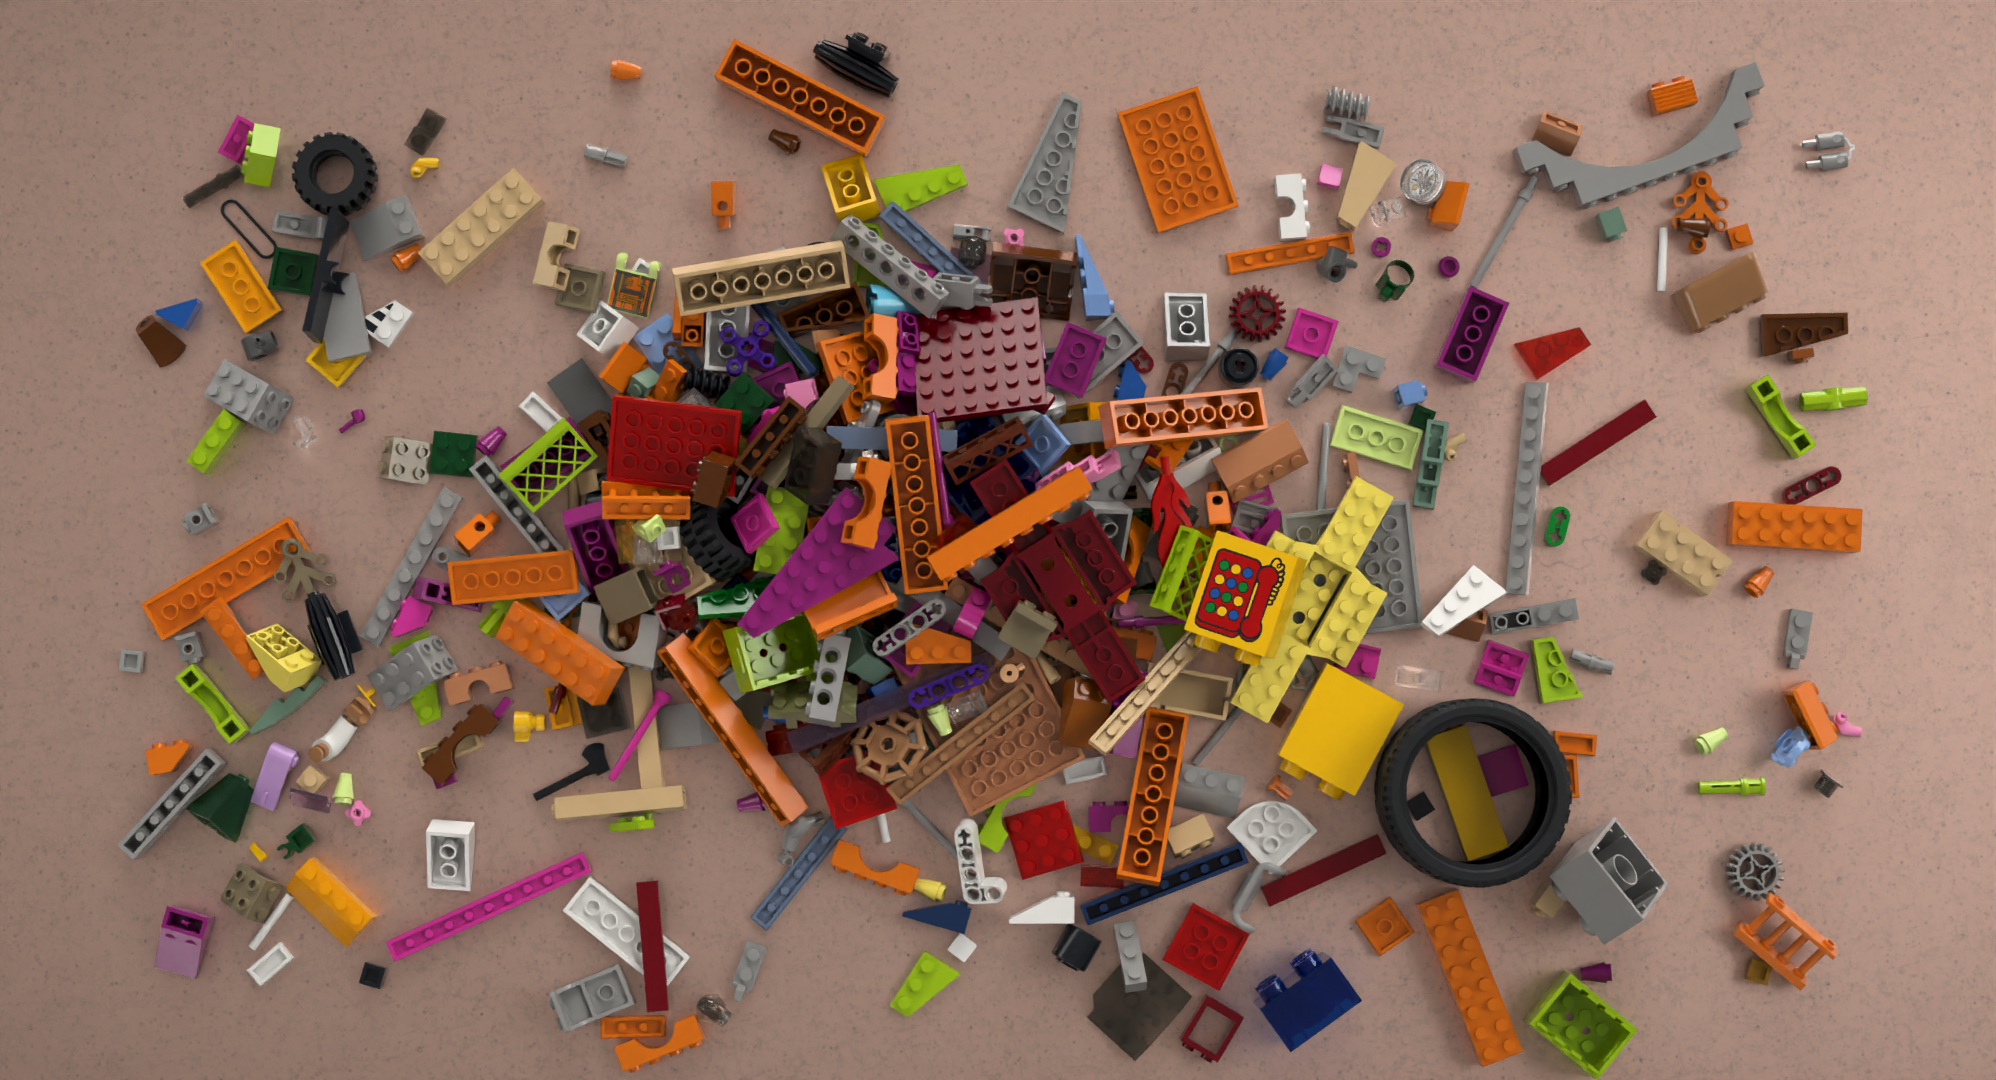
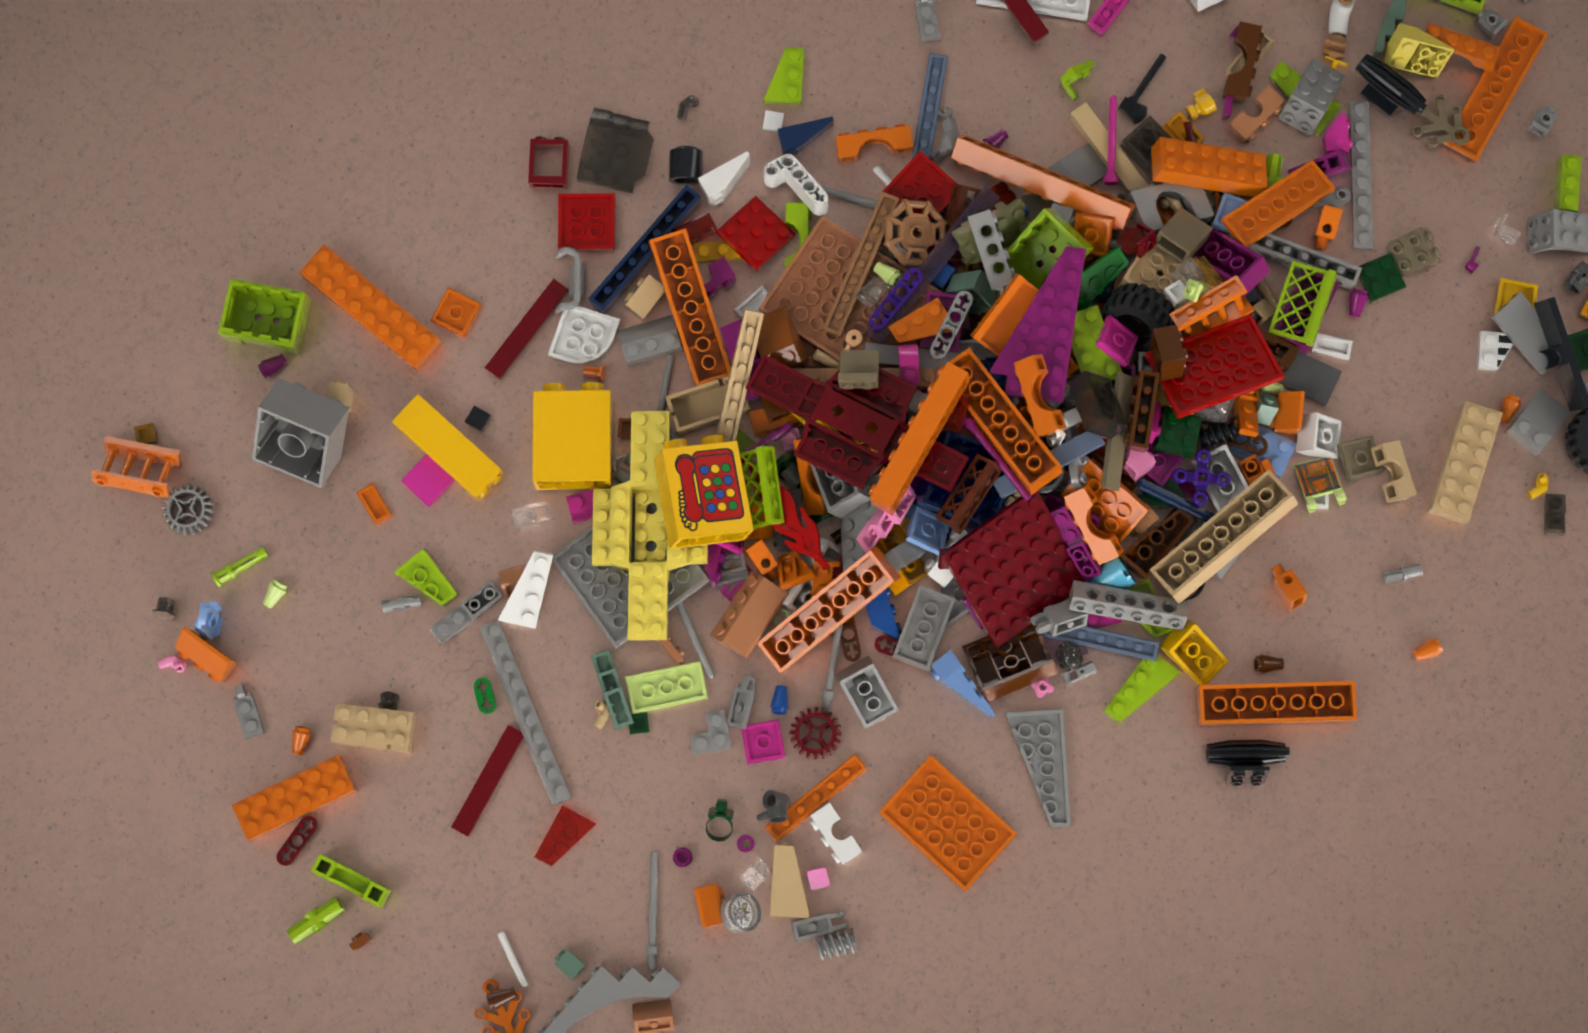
camera: 155 degrees right, 5 degrees down
tan brick [552,785,687,822] -> none
magenta bracket [653,560,691,594] -> none
light yellow cone [913,878,947,903] -> none
magenta plate [1045,322,1107,398] -> none
light grey arch [1113,920,1147,993] -> none
black piece [1218,348,1259,389] -> none
clear blue brick [1253,948,1362,1052] -> none
black tyre [1374,698,1572,888] -> none
medium blue slope [1392,380,1427,410] -> none
magenta brick [1434,286,1509,384] -> none
dark pink slope [1474,639,1529,697] -> none
orange tile [1553,731,1597,756] -> none
medium nougat windscreen [1671,252,1768,333] -> none
orange plate [1725,223,1754,251] -> none
reddish brown wing [1761,312,1848,357] -> none
none -> clear smoke arm [677,95,700,120]
none -> orange wing [777,551,817,591]

